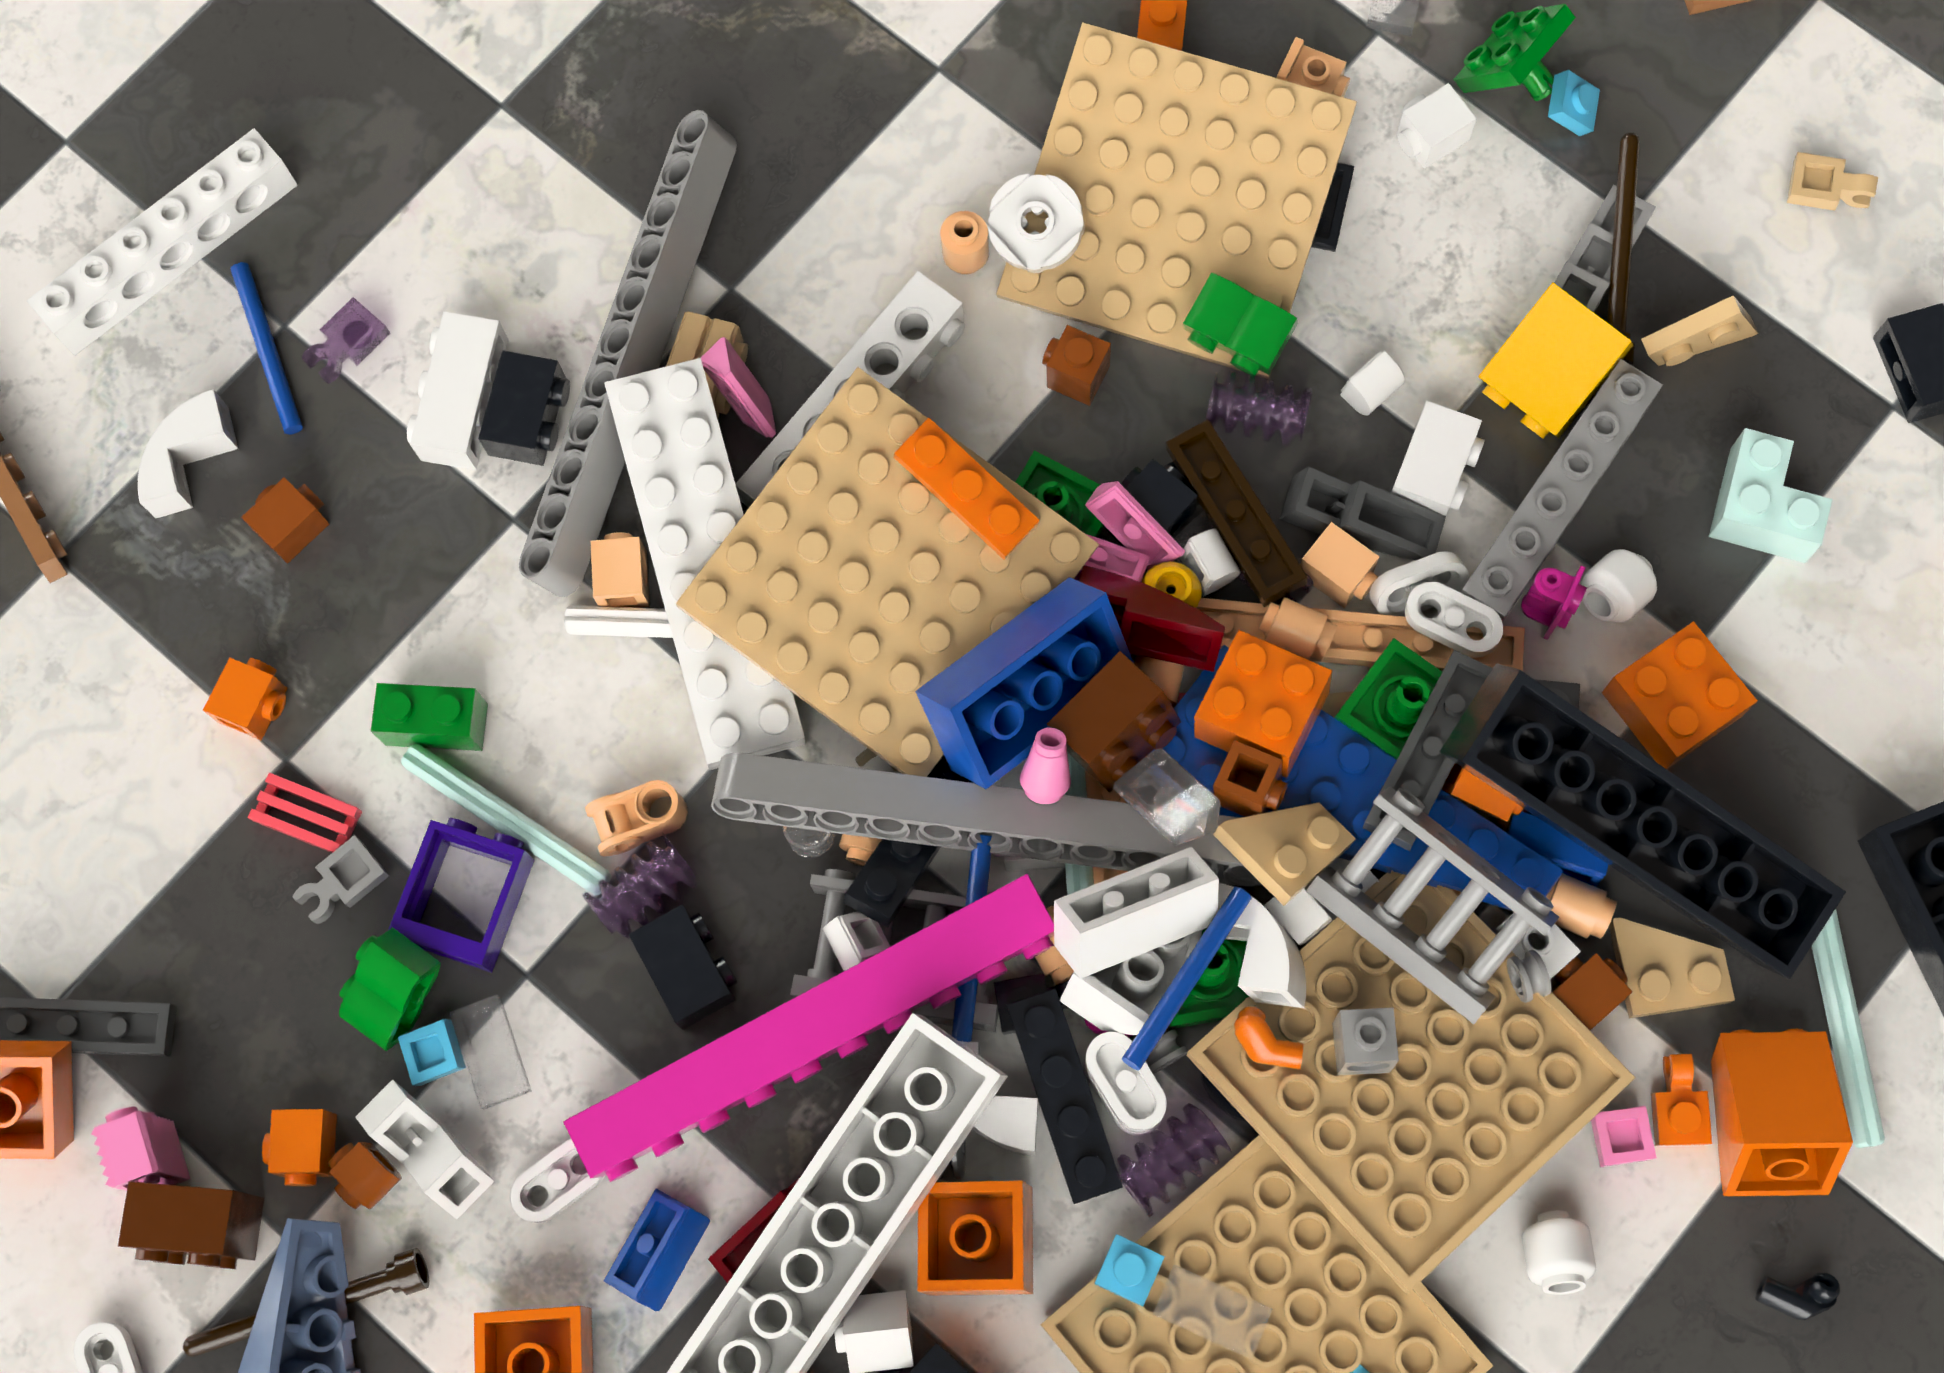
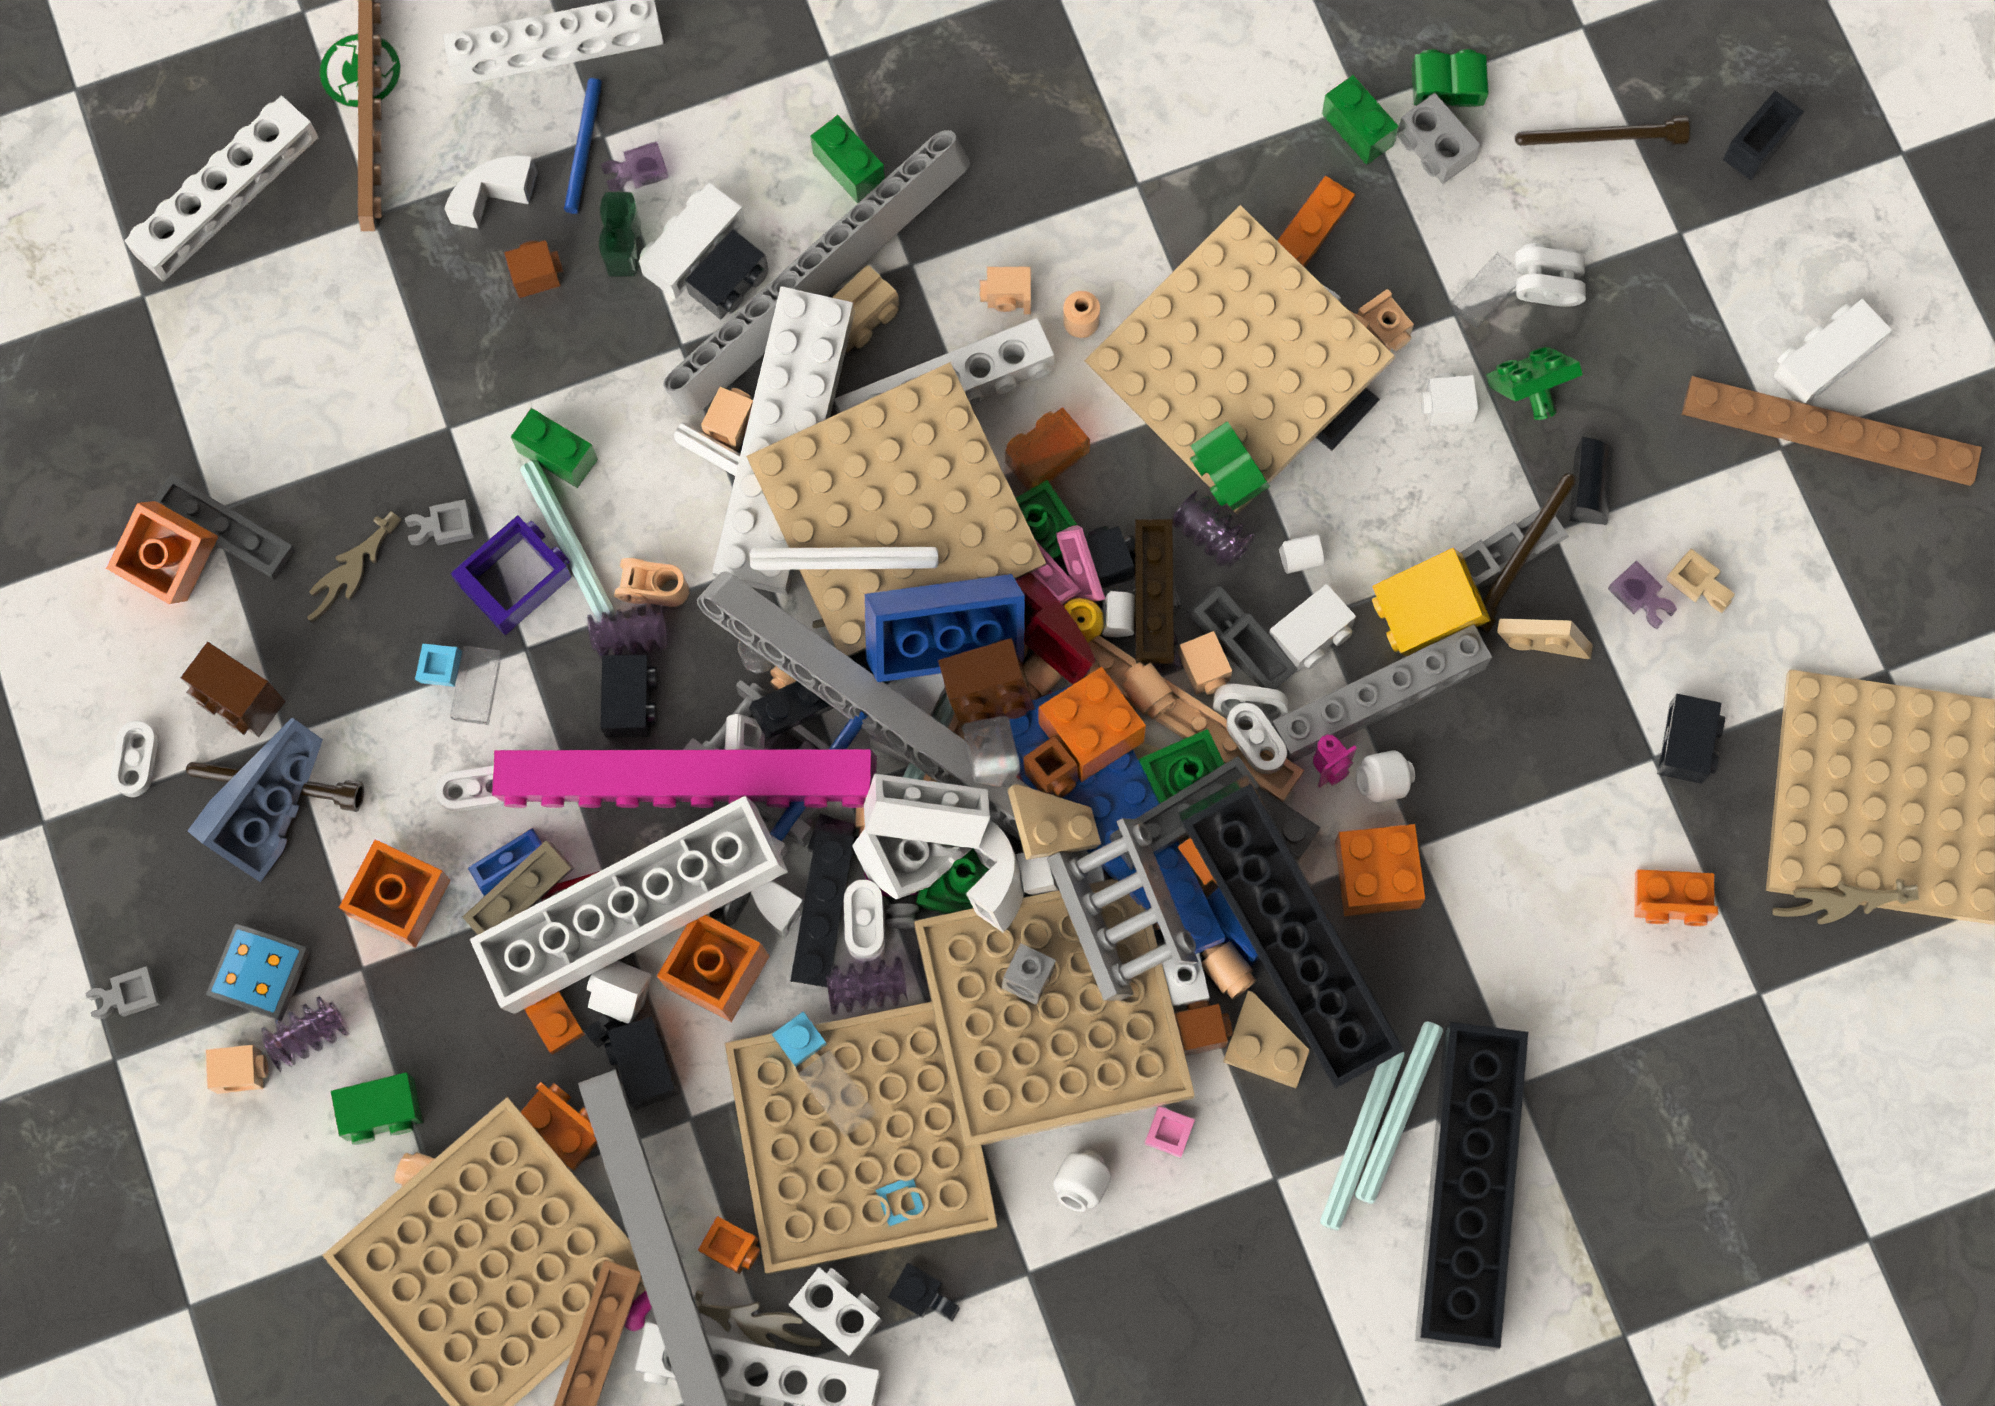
camera: 25 degrees right, 0 degrees up
bright pink brick [91,1107,190,1191] -> none
orange brick [203,657,288,740] -> none
coral tile [248,773,362,853] -> none
orange brick [262,1109,337,1186] -> none
dark orange plate [328,1142,402,1209] -> none
green brick [339,928,441,1051] -> none
white brick [356,1079,494,1219] -> none
bright pink slope [701,337,776,439] -> none
orange plate [894,417,1040,560] -> none
white plate [988,174,1085,273] -> none
bright pink cone [1019,728,1071,804] -> none
dark orange brick [1042,325,1111,406] -> none
blue bar [1122,887,1252,1071] -> none
orange arm [1234,1006,1304,1070] -> none
light grey bush [1507,950,1552,1003] -> none
medium azure plate [1548,69,1600,136] -> none
orange plate [1651,1054,1712,1146] -> none
light aqua brick [1709,428,1832,563] -> none
orange slope [1711,1029,1853,1196] -> none
black arm [1755,1272,1840,1320] -> none
none -> dark tan piece [307,511,402,622]
none -> dark tan plate [462,840,574,935]
none -> clear green brick [599,192,641,277]
none -> white axle [750,547,939,570]
none -> green brick [810,115,885,204]
none -> light nougat brick [980,267,1031,315]
none -> clear orange brick [1005,407,1090,490]
none -> light aqua axle [1355,1021,1443,1204]
none -> black brick [1569,437,1613,525]
none -> clear purple plate [1608,560,1677,629]

